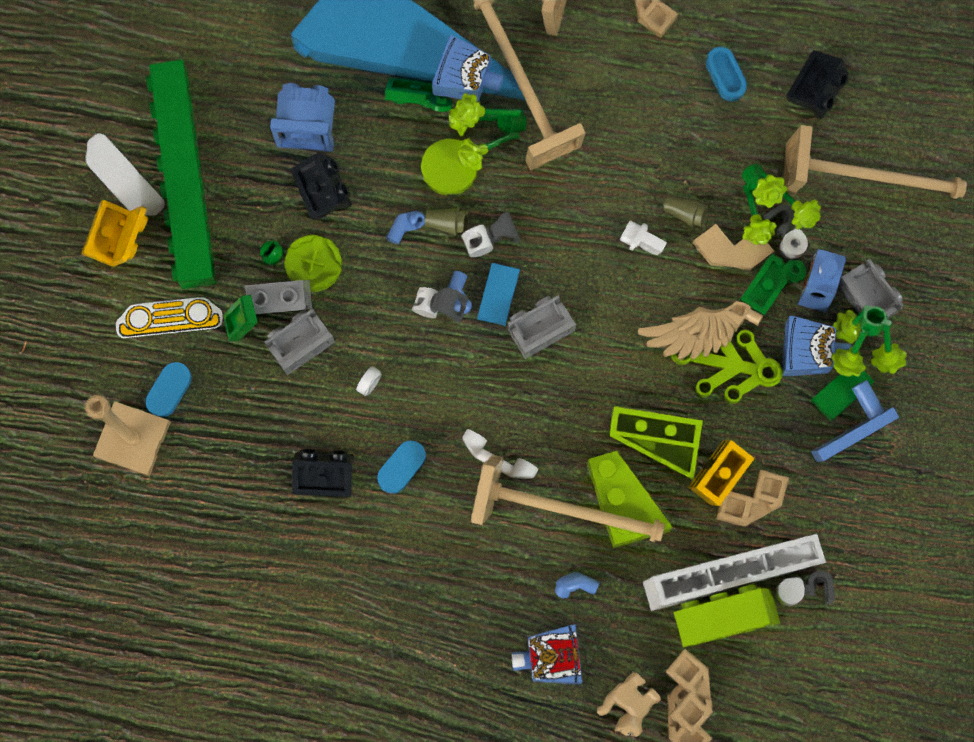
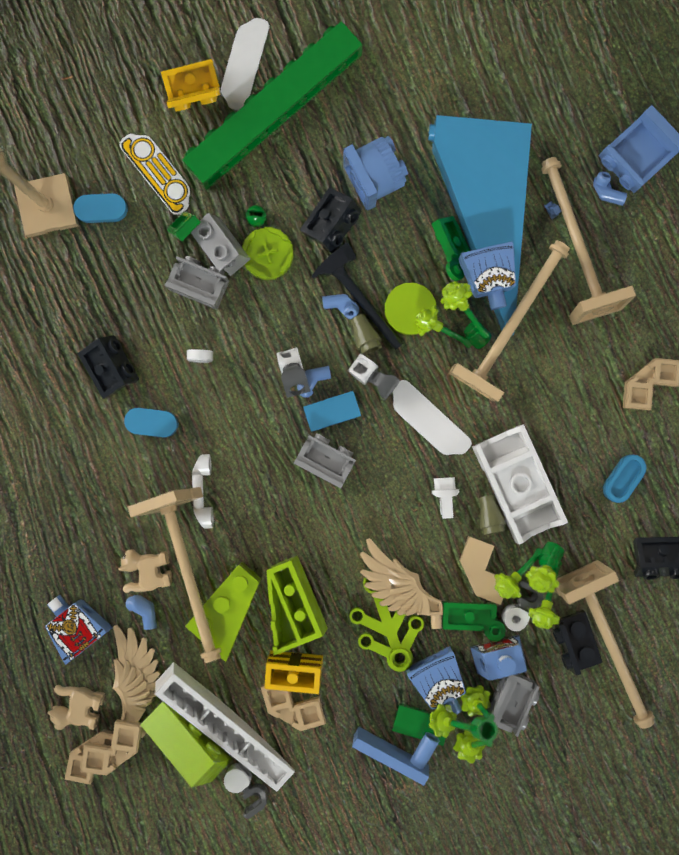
camera: 55 degrees right, 10 degrees up
none -> tan animal [113,624,161,738]
none -> tan animal [118,549,173,593]
none -> black piece [311,243,404,350]
none -> white sticker [393,380,472,455]
none -> white piece [472,424,568,545]
none -> black bracket [552,610,603,676]

